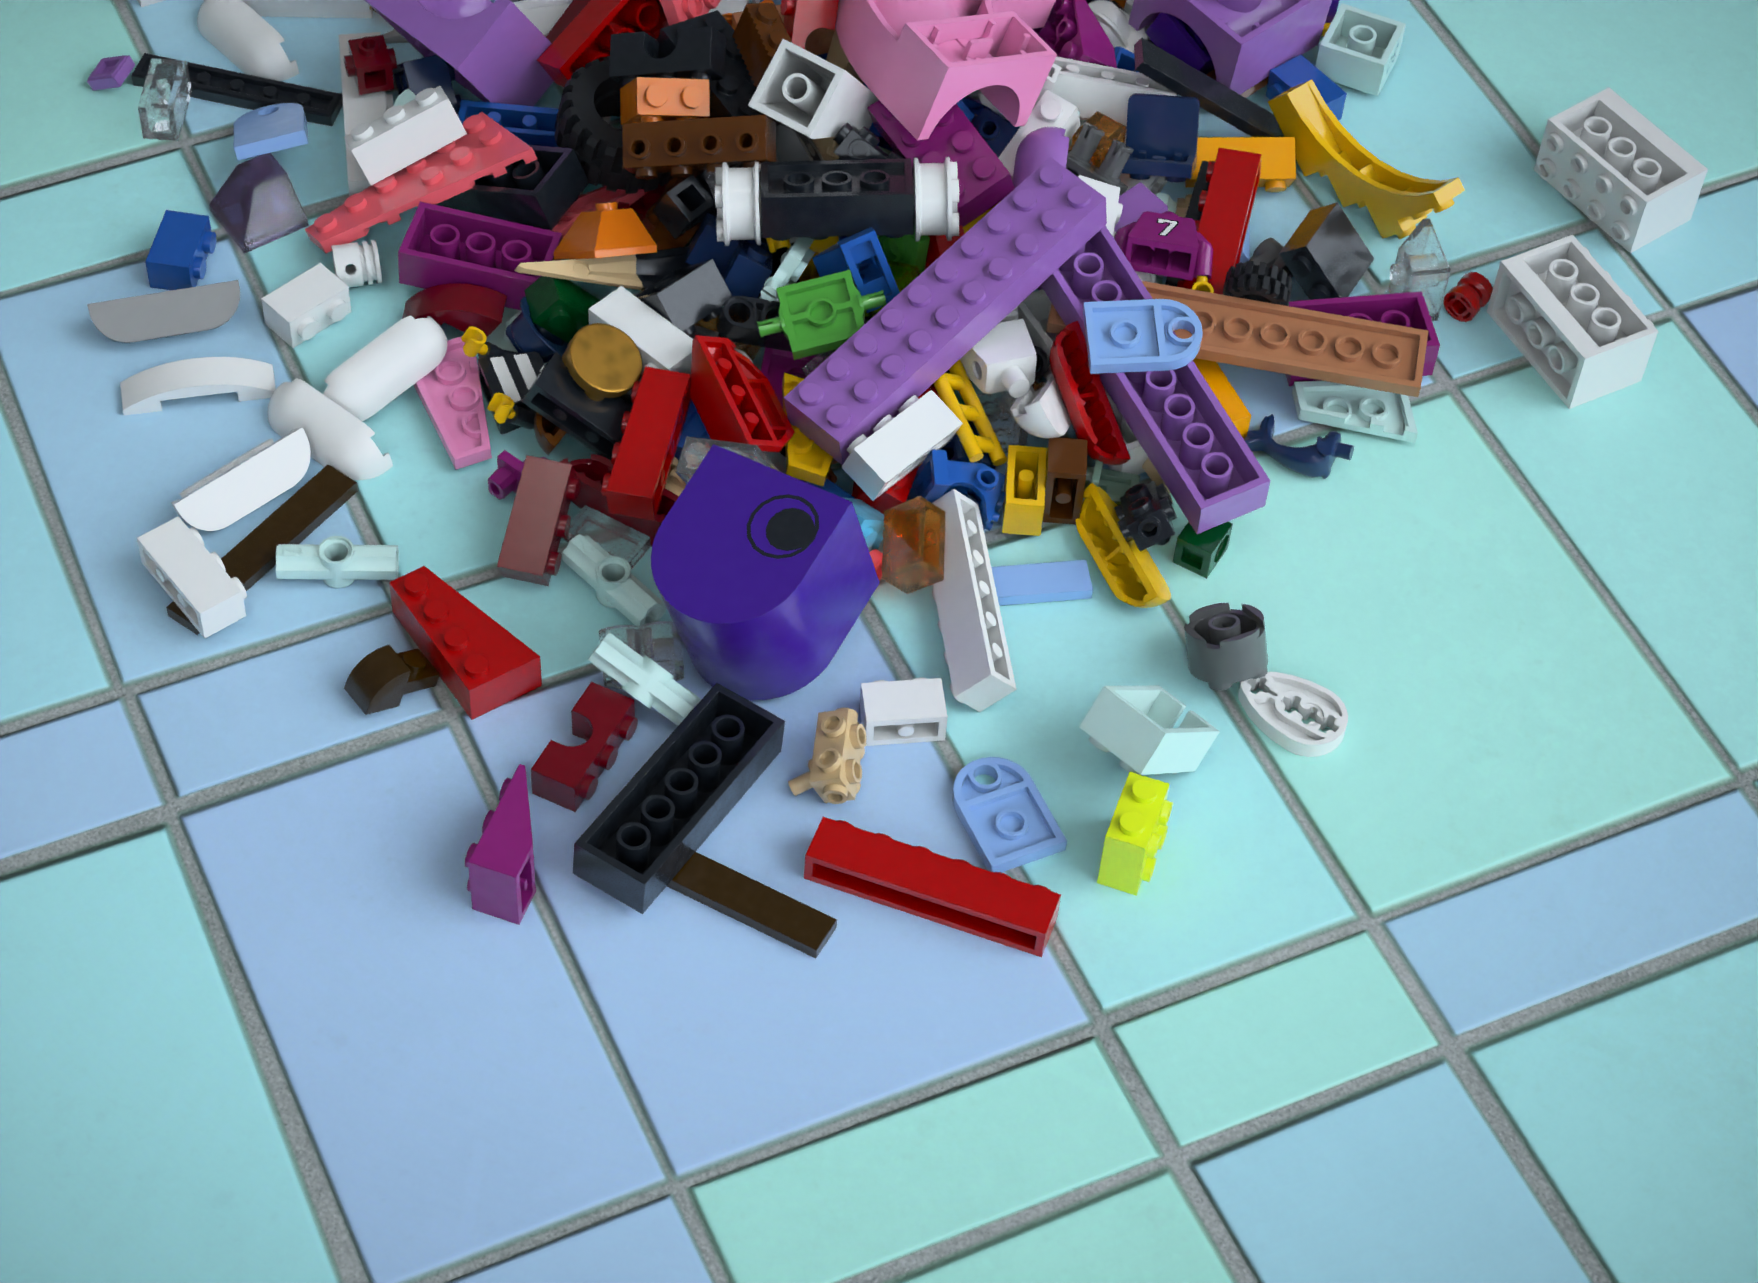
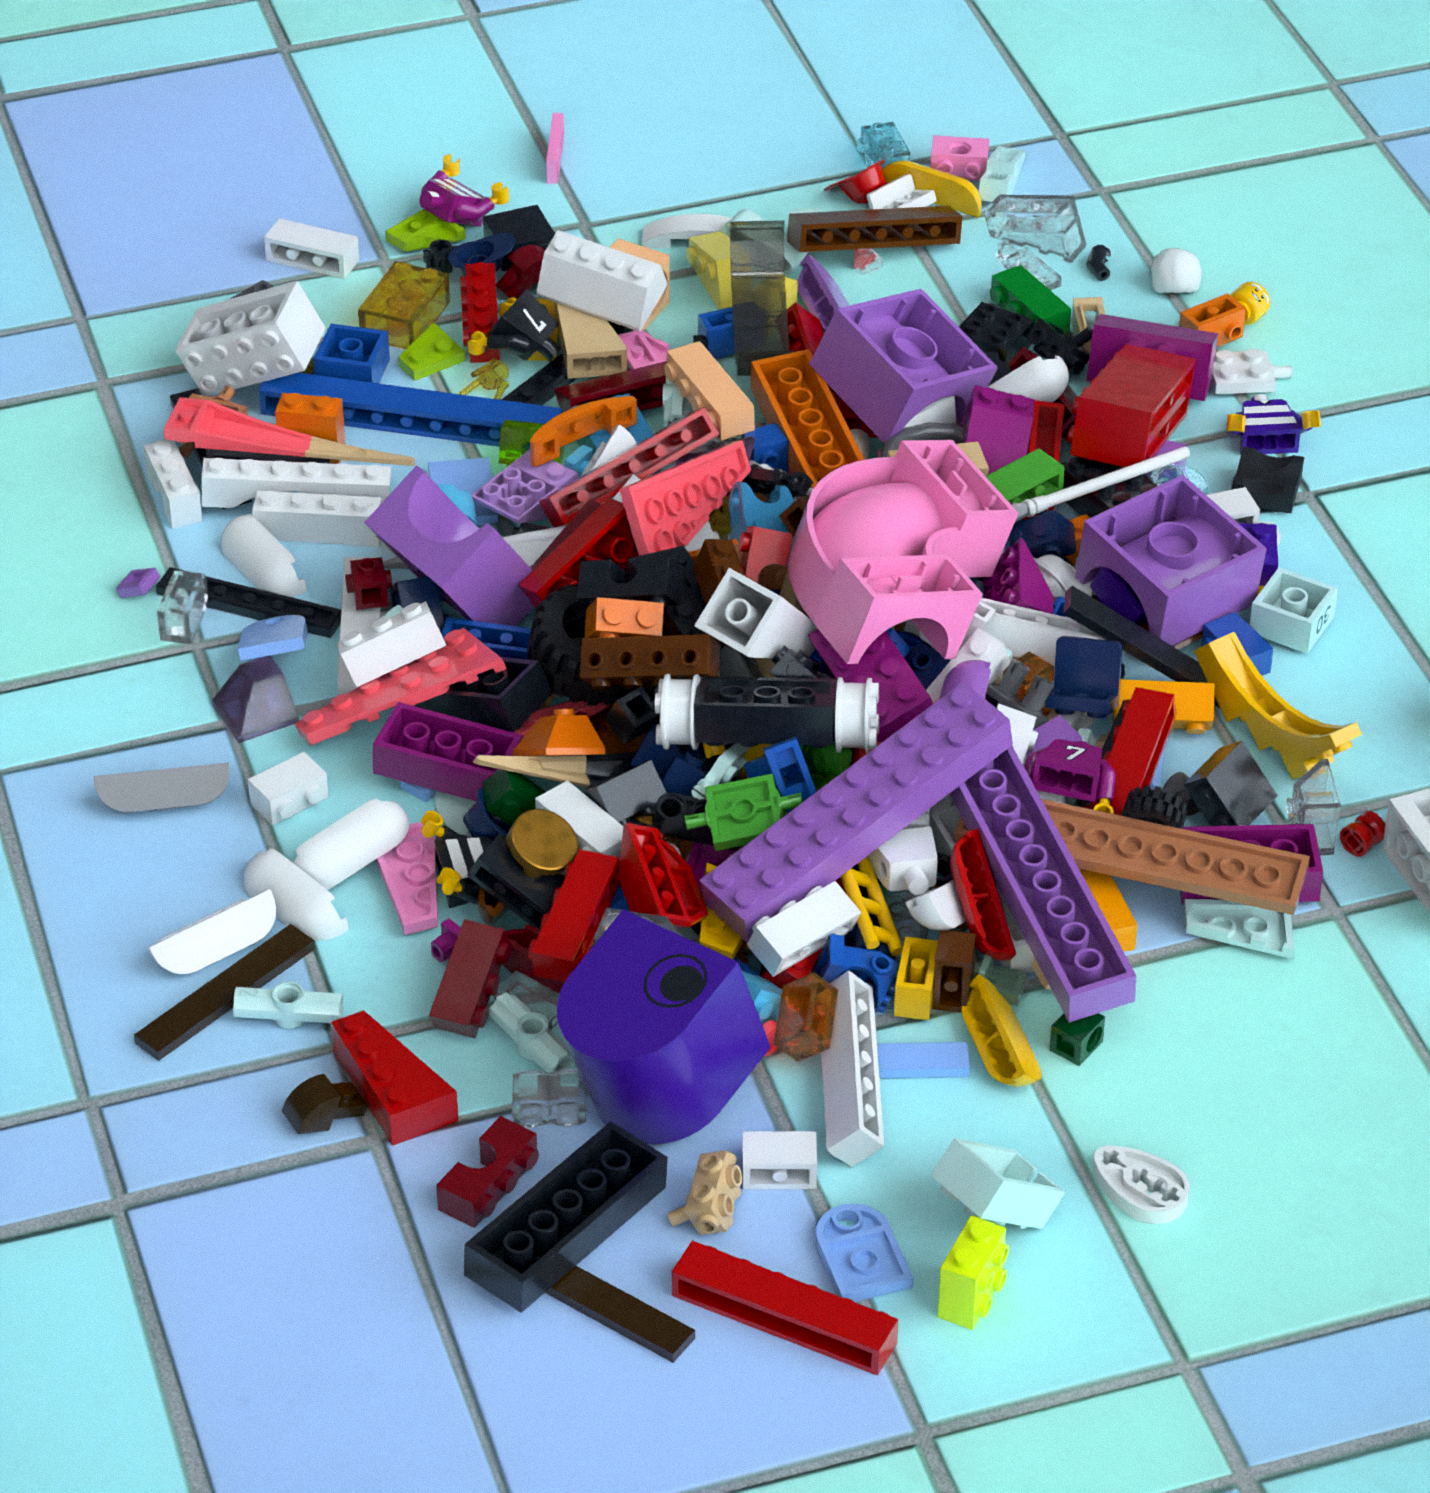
camera: 10 degrees right, 10 degrees down
white slope [120,357,276,416] -> none
white brick [137,516,247,638] -> none
blue brick [145,210,216,291] -> none
white piece [331,240,382,287] -> none
dark red brick [402,283,507,337] -> none
magenta slope [465,764,536,925] -> none
light aqua piece [588,632,702,726] -> none
light blue tile [1083,299,1203,374] -> none
black brick [1114,481,1177,552] -> none
dark grey brick [1184,603,1268,691] -> none
dark blue animal [1244,414,1354,479] -> none

